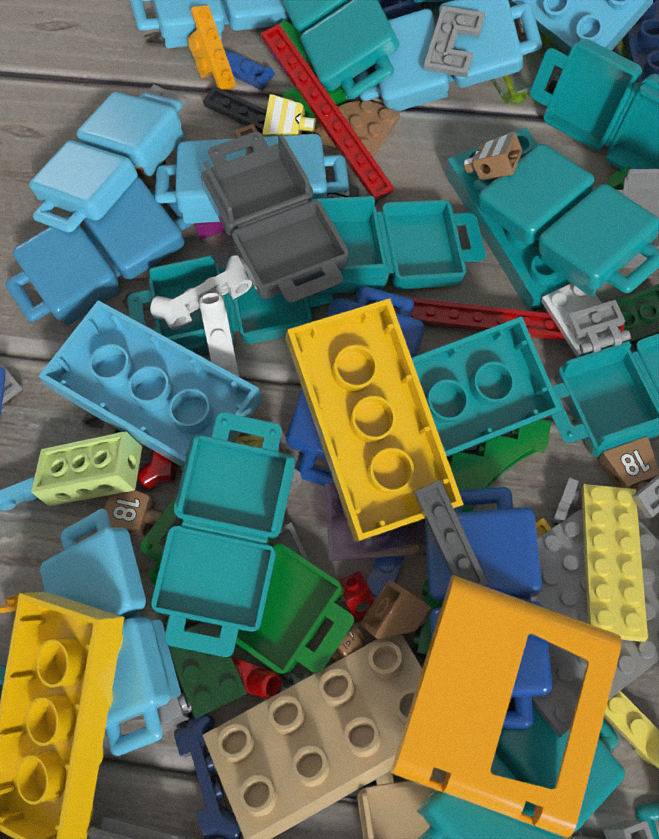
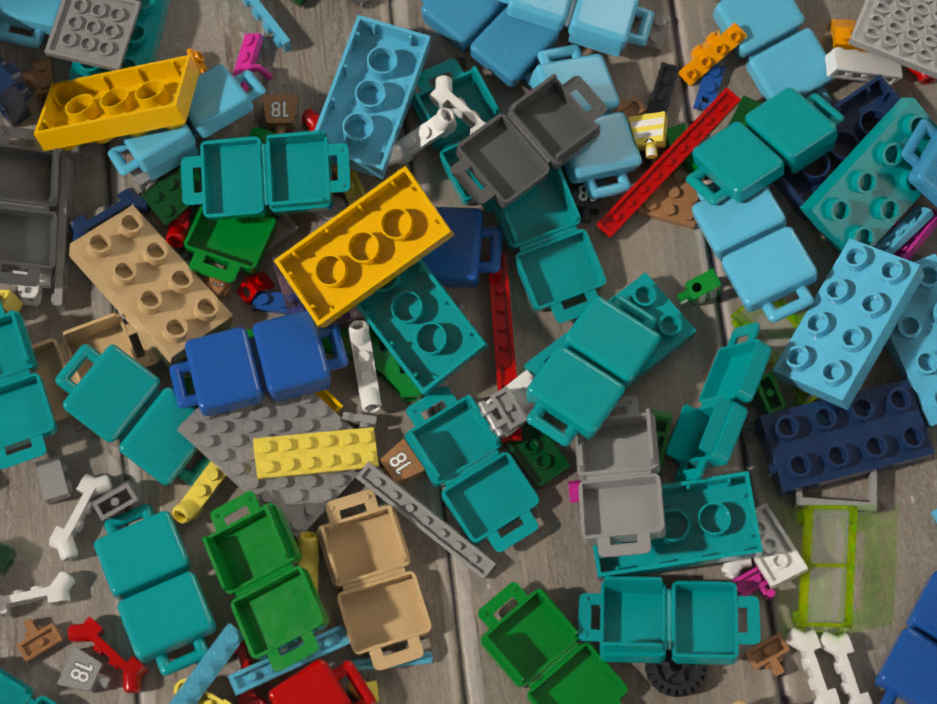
camera: 65 degrees right, 5 degrees up
yellowish green brick [31,431,142,506] -> none
medium nougat slope [359,580,431,639] -> none
light orange door [390,575,621,838] -> none
dark grey plate [413,480,488,586] -> none
light grey plate [424,6,486,78] -> none
medium nougat torso [464,131,523,181] -> none
none -> dark pink plate [232,33,273,93]
none -> white plate [348,320,382,413]
none -> green torso [676,268,722,306]

